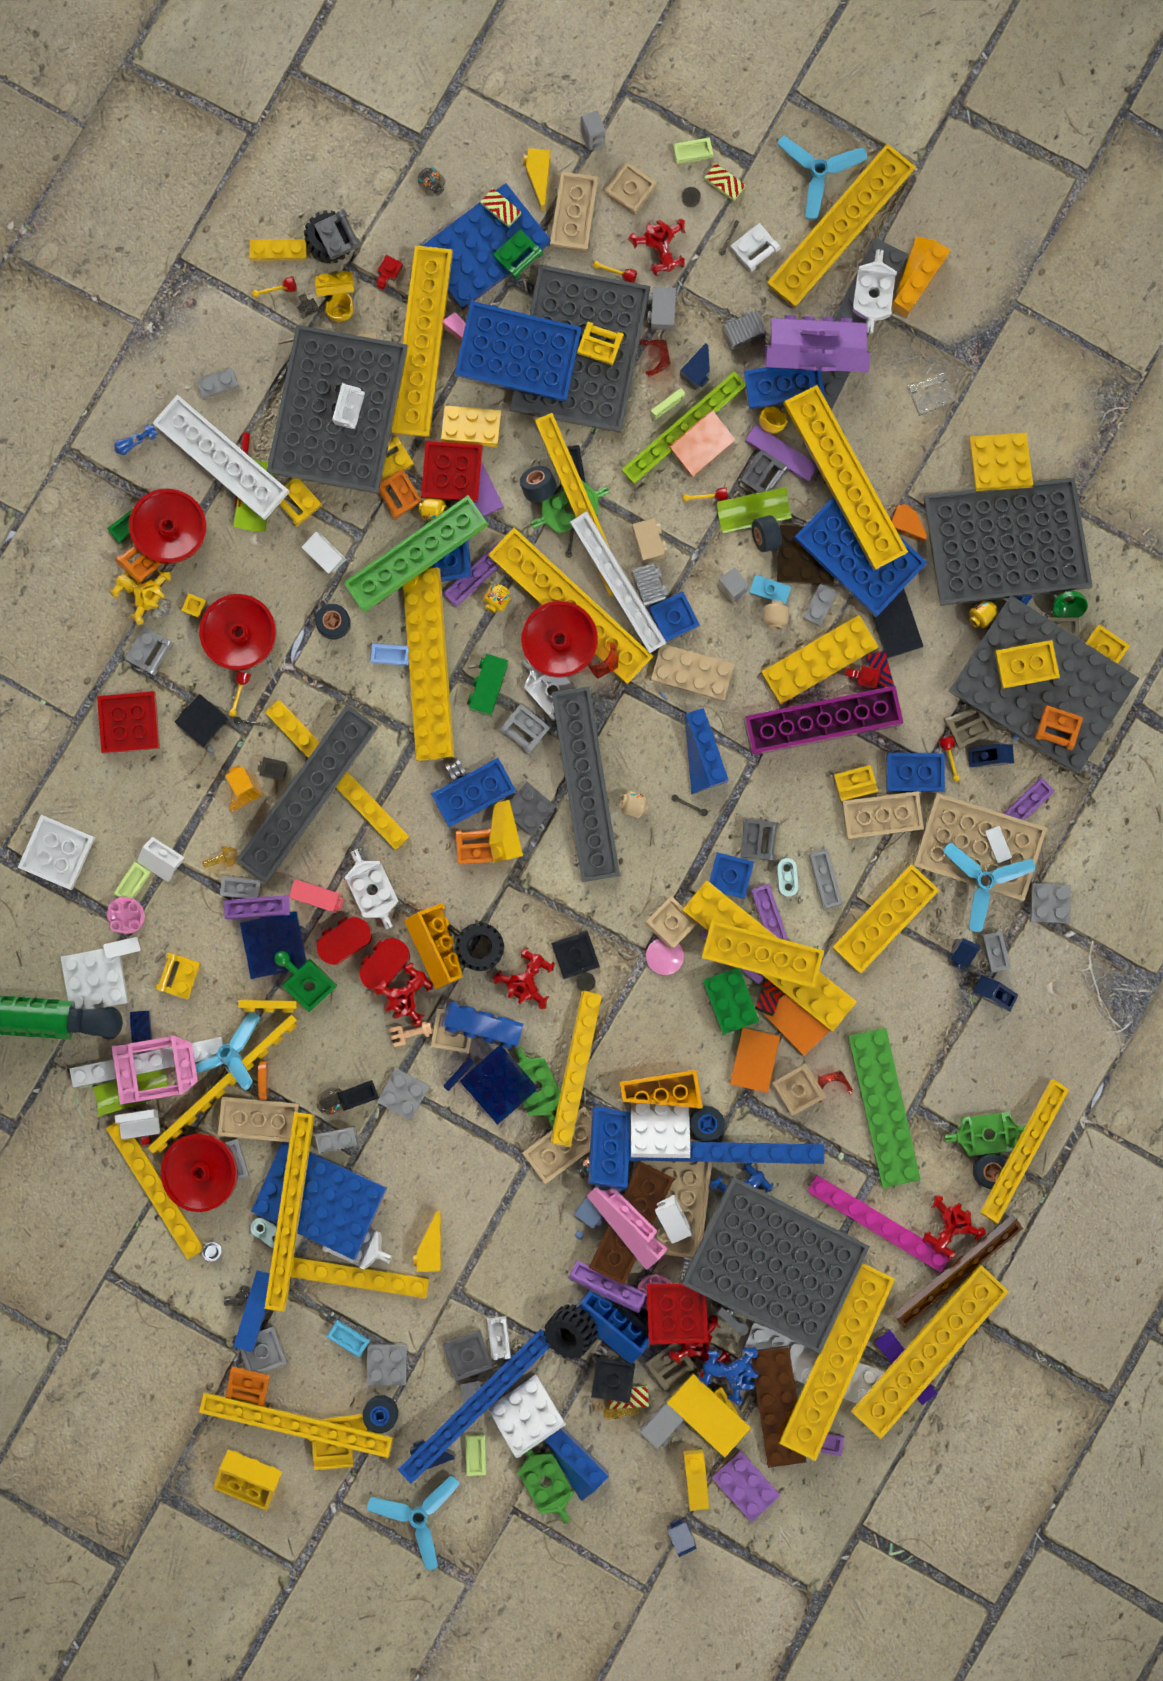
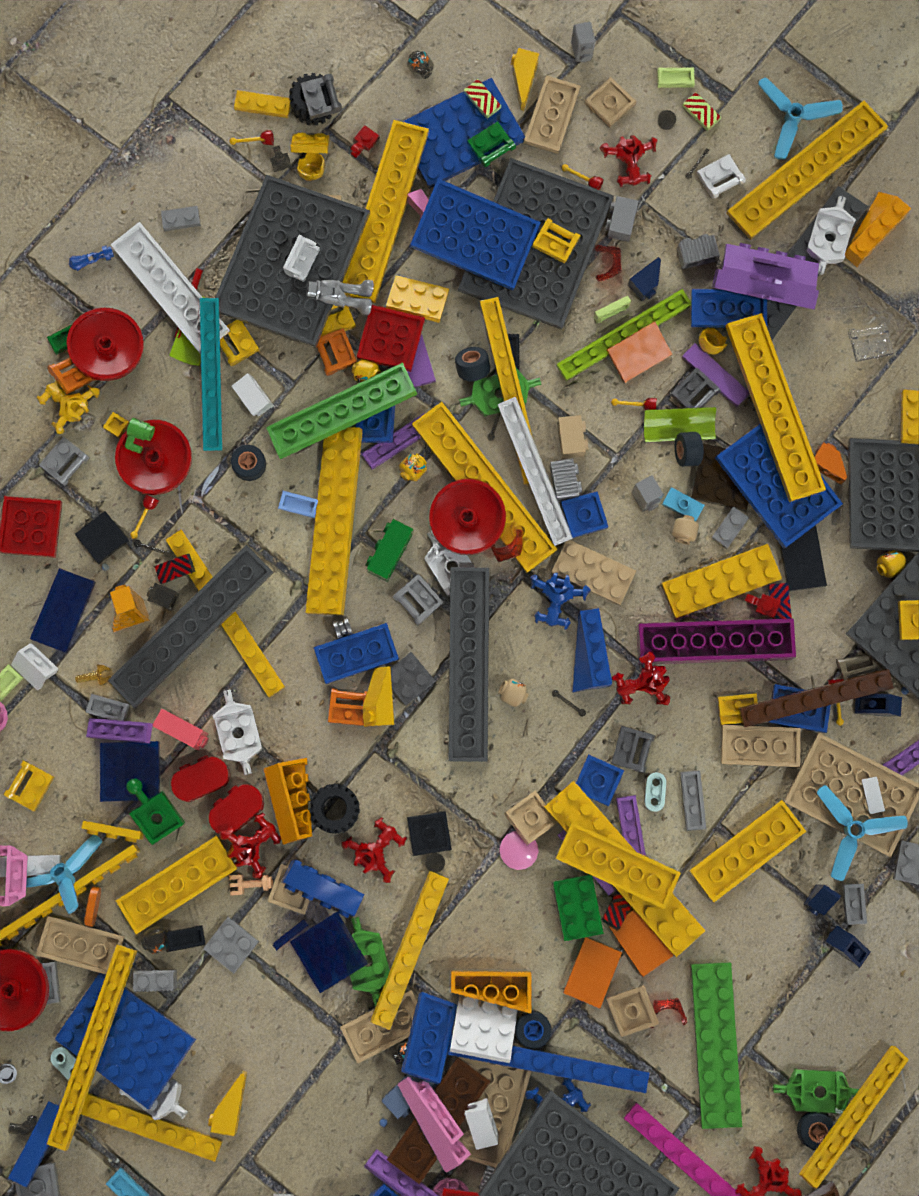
camera: 10 degrees right, 5 degrees down
none -> clear blue tile [30,568,96,653]
none -> yellow plate [116,835,238,935]
none -> bright green piece [125,418,155,453]
none -> tile [154,554,196,584]
none -> teal plate [200,298,223,451]
none -> light grey piece [306,279,374,315]
none -> blue piece [530,573,591,630]
none -> red piece [612,651,670,705]
none -> reddish brown plate [739,669,894,727]

